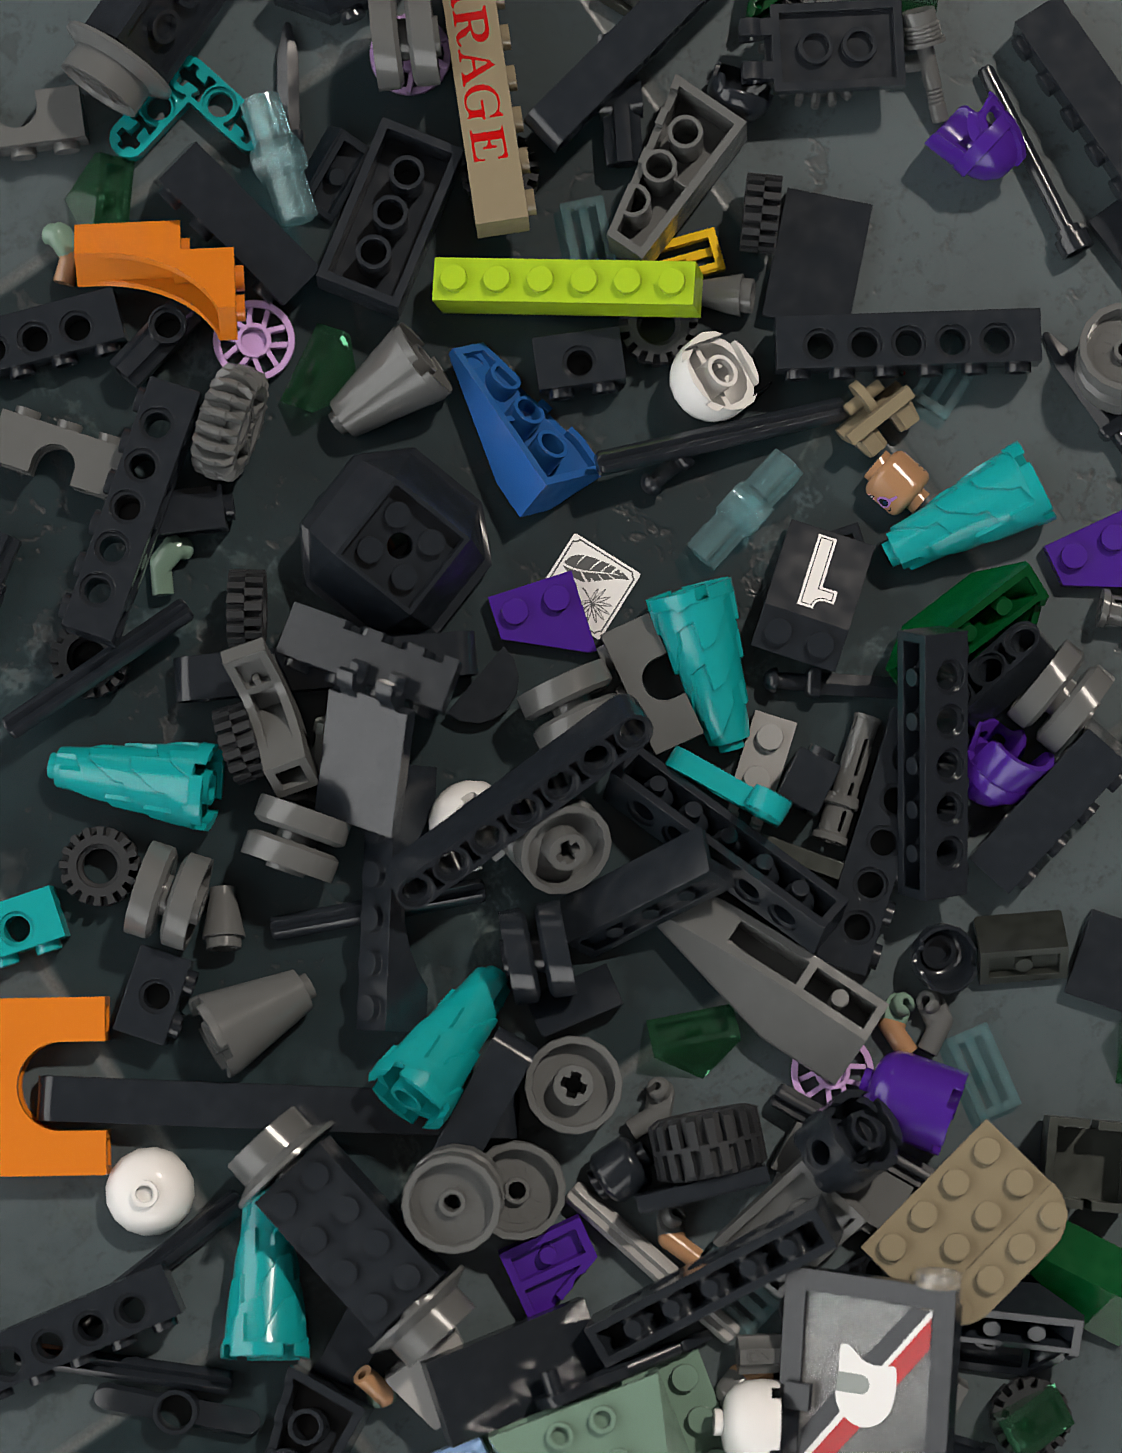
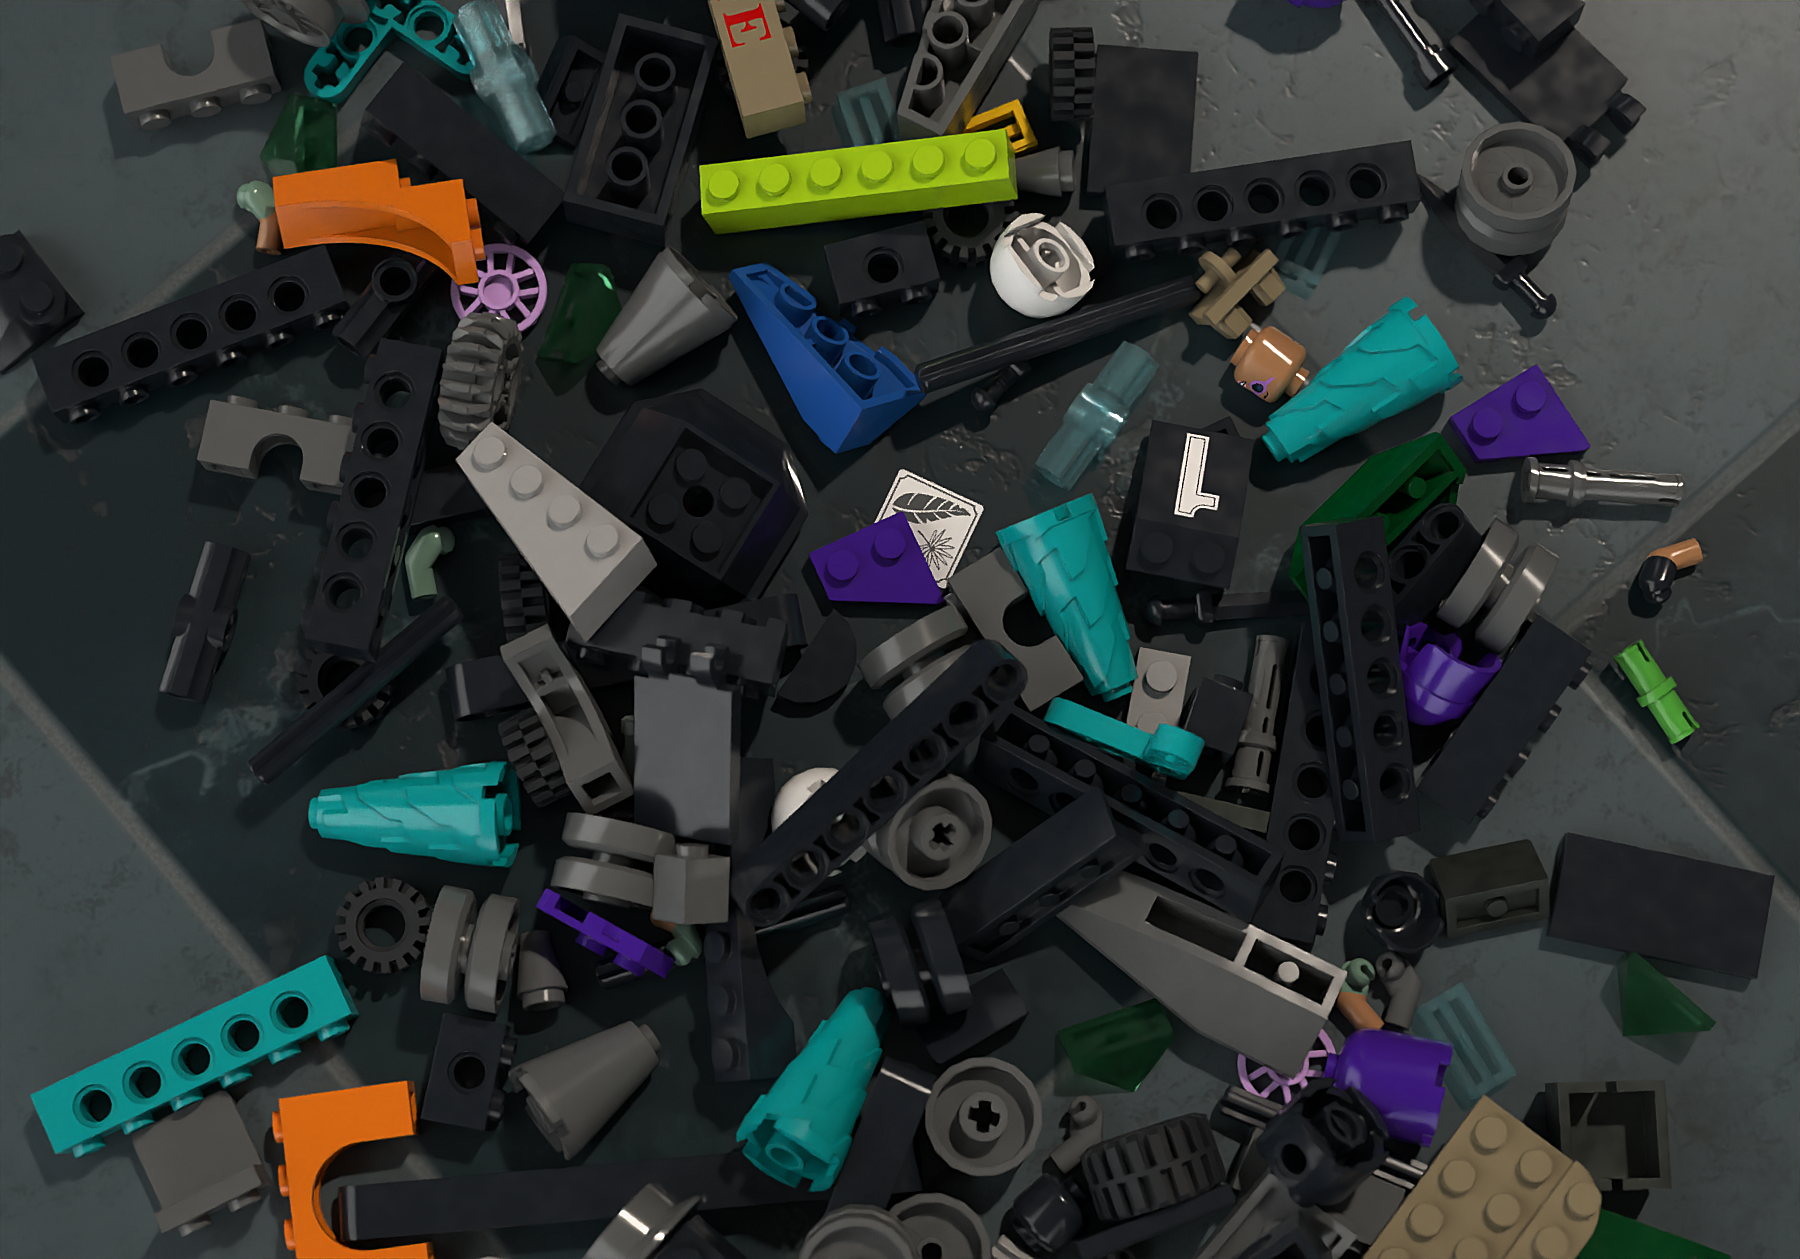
camera: 15 degrees left, 5 degrees down
none -> light grey wedge [455,421,657,643]
none -> dark purple wing [536,888,675,979]
none -> sand green arm [650,911,703,966]
none -> dark grey brick [652,843,730,925]

